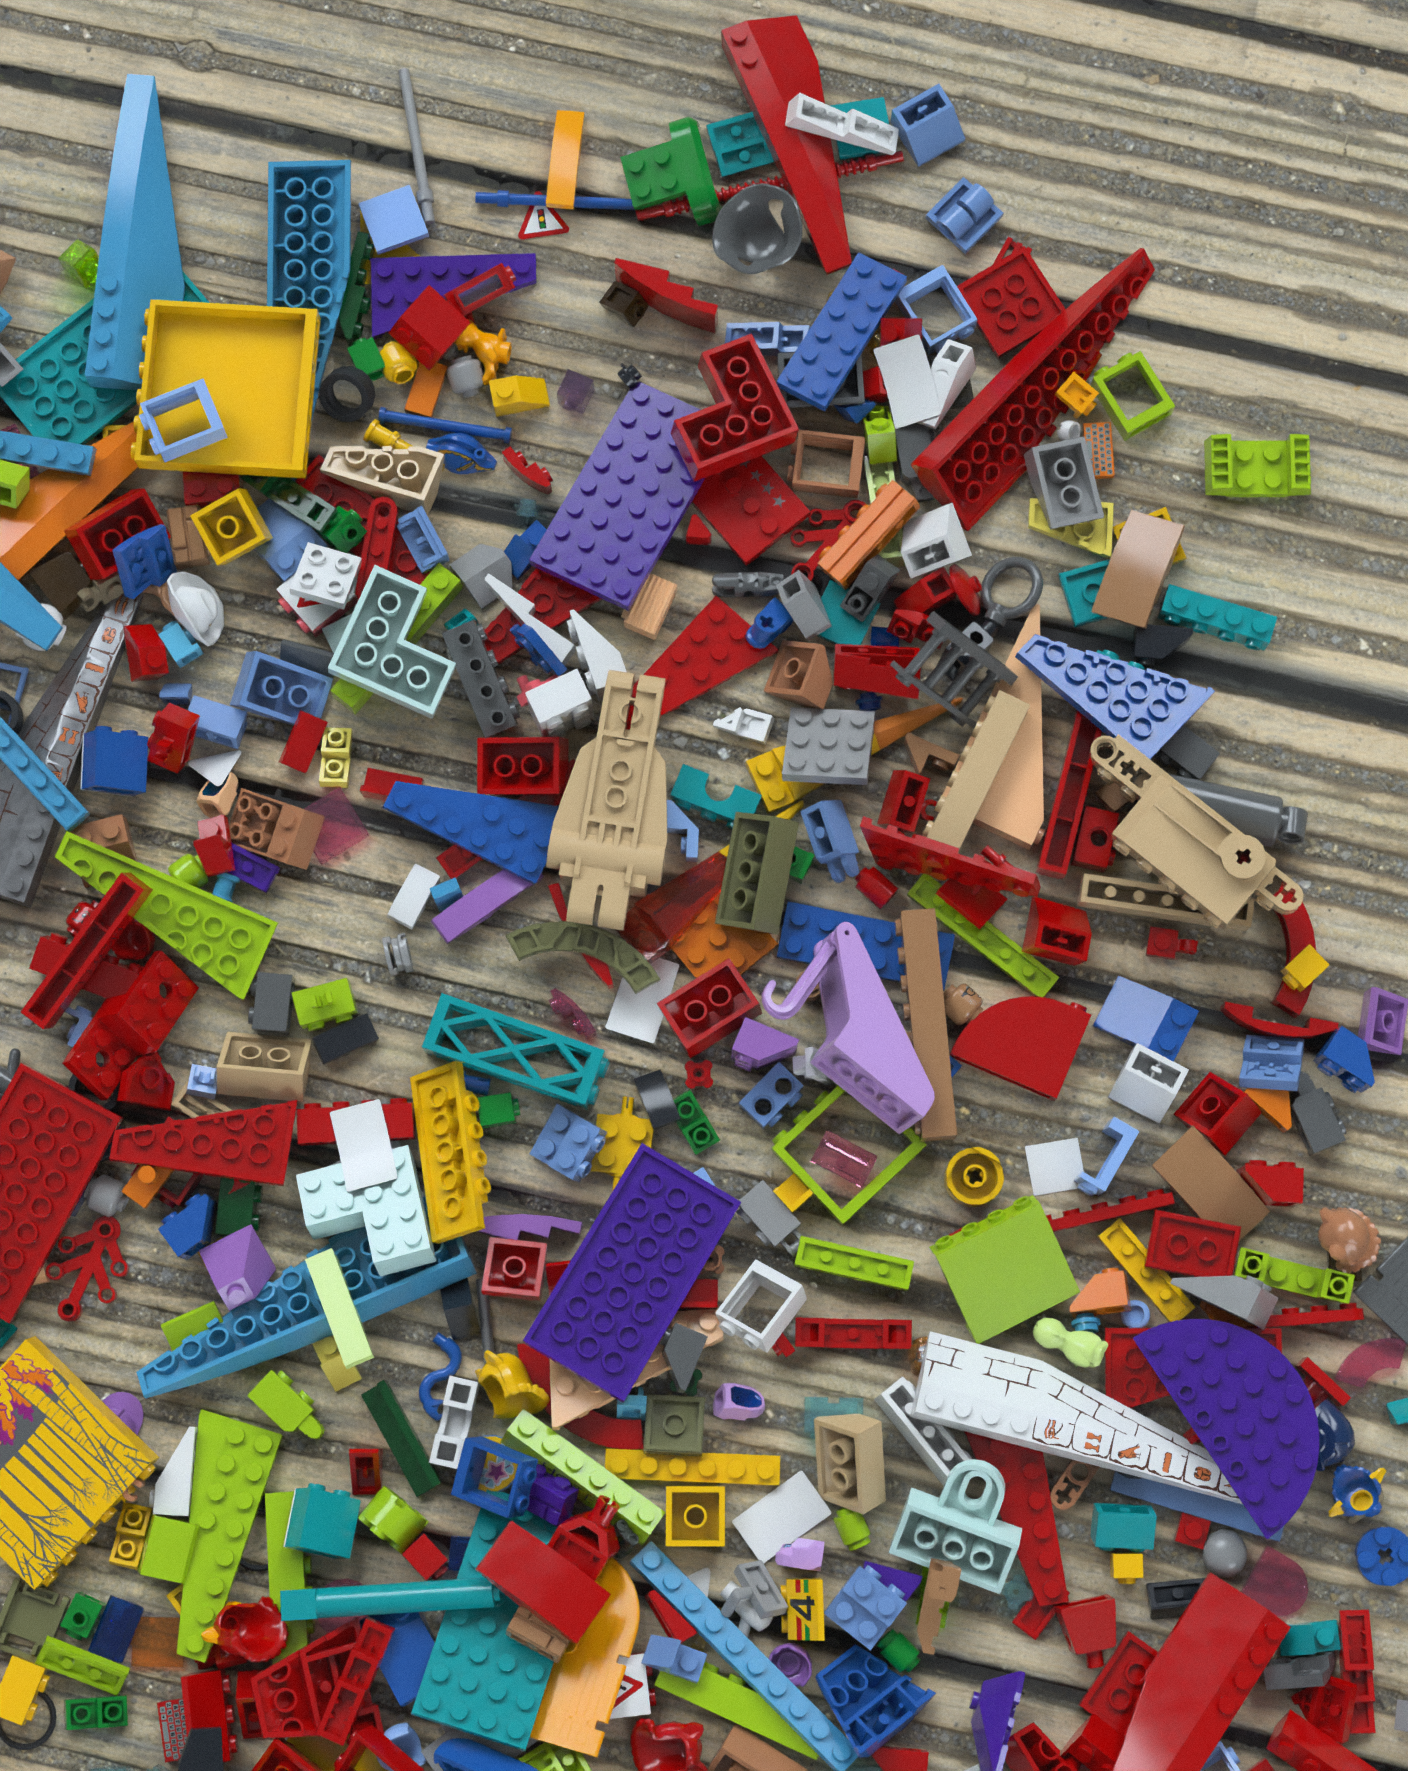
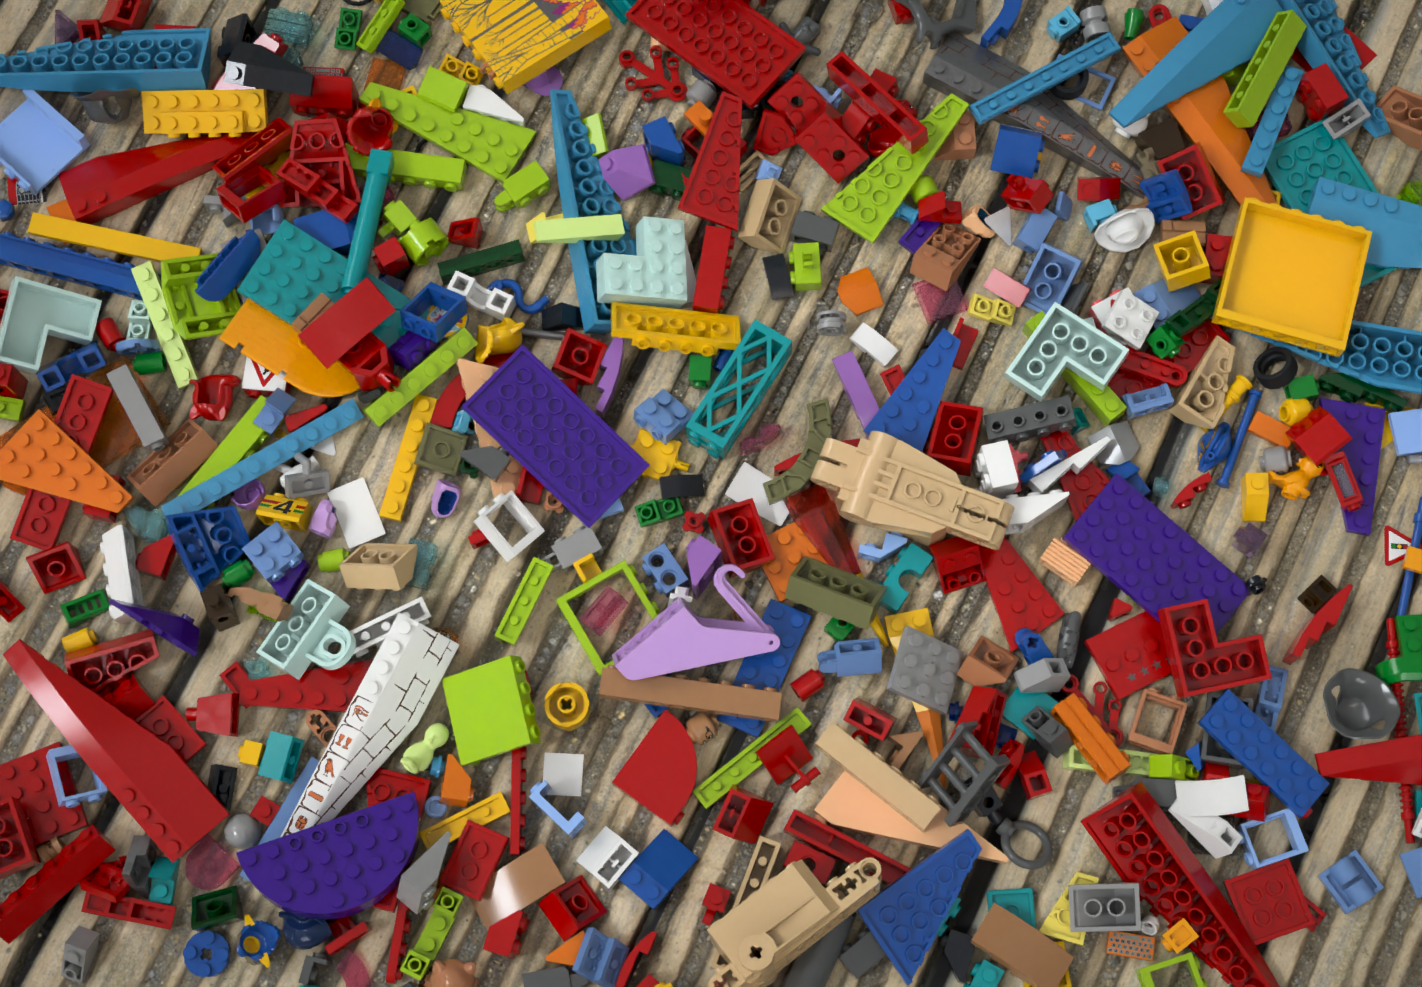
camera: 105 degrees right, 5 degrees down
light blue window [139,379,228,462] -> none
teal piece [283,1483,361,1559] -> none
white sticker [330,1099,397,1192] -> none
dark azure slope [429,877,463,912] -> none
yellow brick [666,1486,725,1546] -> none
white slope [713,707,774,745] -> none
red slope [795,1317,912,1349] -> none
red wing [860,816,1041,897] -> none
white slope [901,503,972,578] -> none
red dish [949,564,982,616] -> none
none -> dark green slope [191,885,245,932]
none -> dark brown torso [200,584,240,632]
none -> dark grey bracket [298,952,331,985]
none -> lime brick [377,200,417,239]
none -> orange slope [837,267,884,316]
none -> red slope [929,536,986,594]

